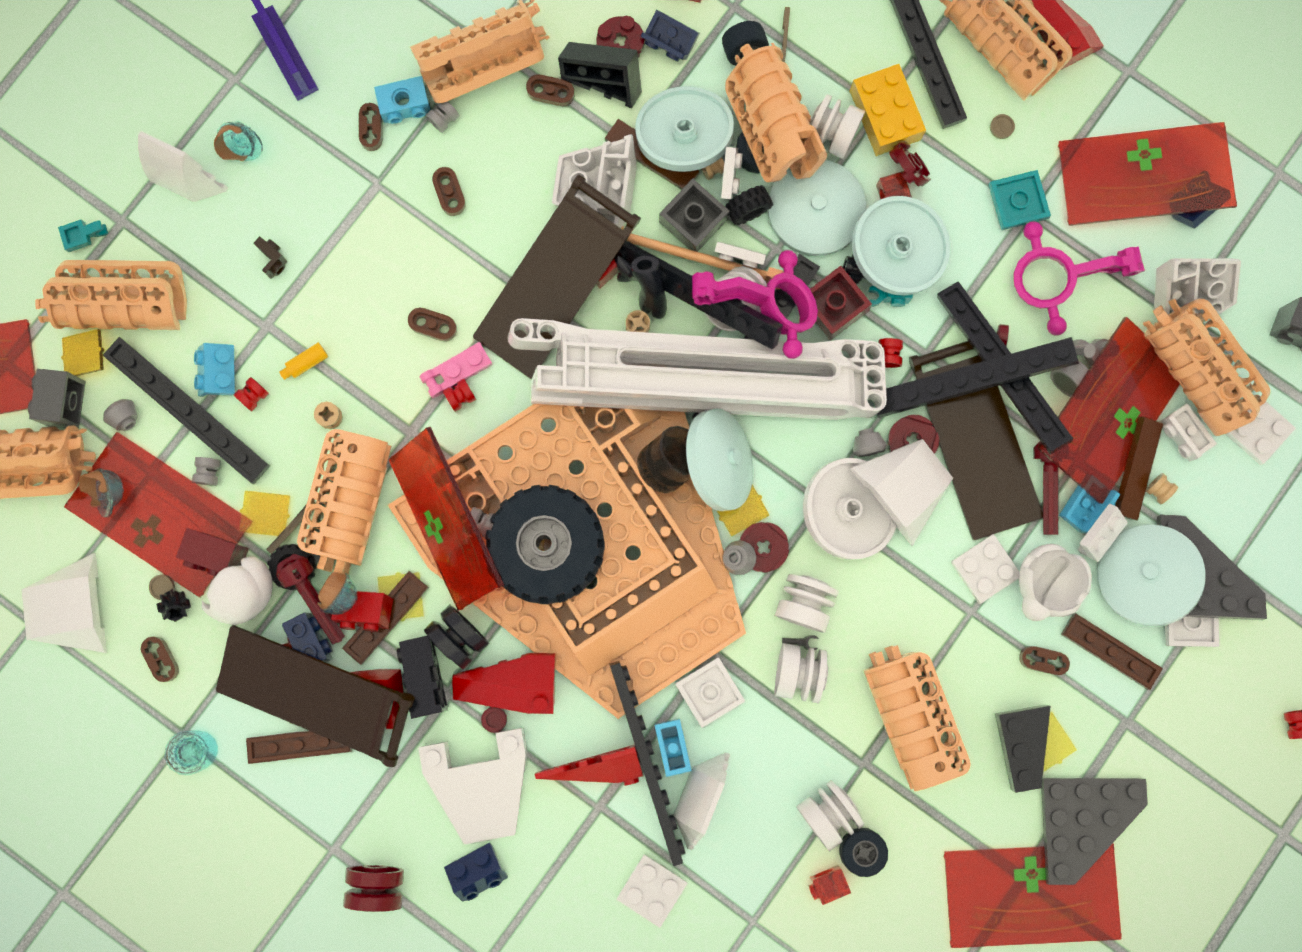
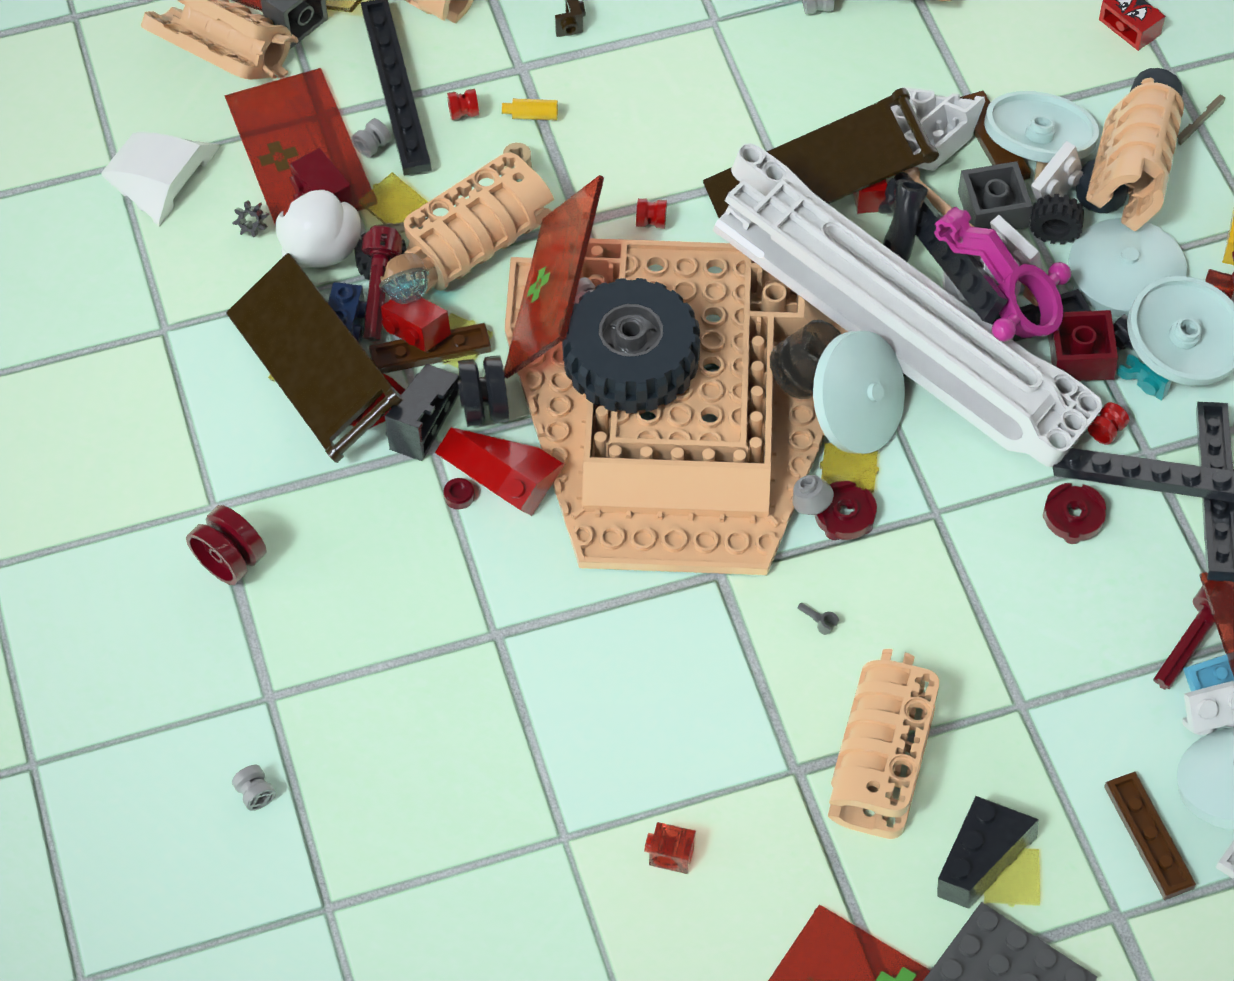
camera: 40 degrees right, 25 degrees down
piece [79,468,124,518] -> none
light grey cone [103,399,138,431] -> none
reddish brown beam [140,637,179,682] -> none
dark tan piece [149,574,175,600] -> none
clear light blue piece [164,730,218,775] -> none
medium azure bracket [194,343,235,397] -> none
reddish brown tile [246,731,353,764] -> none
reddish brown plate [408,307,457,342] -> none
white wedge [418,727,528,845] -> none
bright pink plate [419,342,493,398] -> none
reddish brown plate [432,167,466,216] -> none
dark blue bracket [444,842,508,902] -> none
reddish brown plate [526,74,575,107] -> none
red wedge [534,744,643,786] -> none
black wedge [558,42,642,109] -> none
dark red plate [596,15,645,58] -> none
black plate [609,661,686,866] -> none
white plate [616,854,688,928] -> none
dark blue bracket [641,9,700,62] -> none
medium azure brick [654,718,692,777] -> none
white wedge [673,752,730,851] -> none
white plate [675,657,745,728] -> none
white wheel [774,574,839,633] -> none
white wheel [774,643,829,704] -> none
white wheel [796,780,865,852] -> none
white dish [803,458,897,560] -> none
white wheel [810,94,865,159] -> none
black wheel [839,828,888,877] -> none
white wedge [850,439,953,546] -> none
light grey cone [853,428,887,457] -> none
dark brown flag [909,341,1043,540] -> none
white plate [950,534,1019,604] -> none
white piece [1019,543,1092,622] -> none
reddish brown beam [1019,646,1070,675] -> none

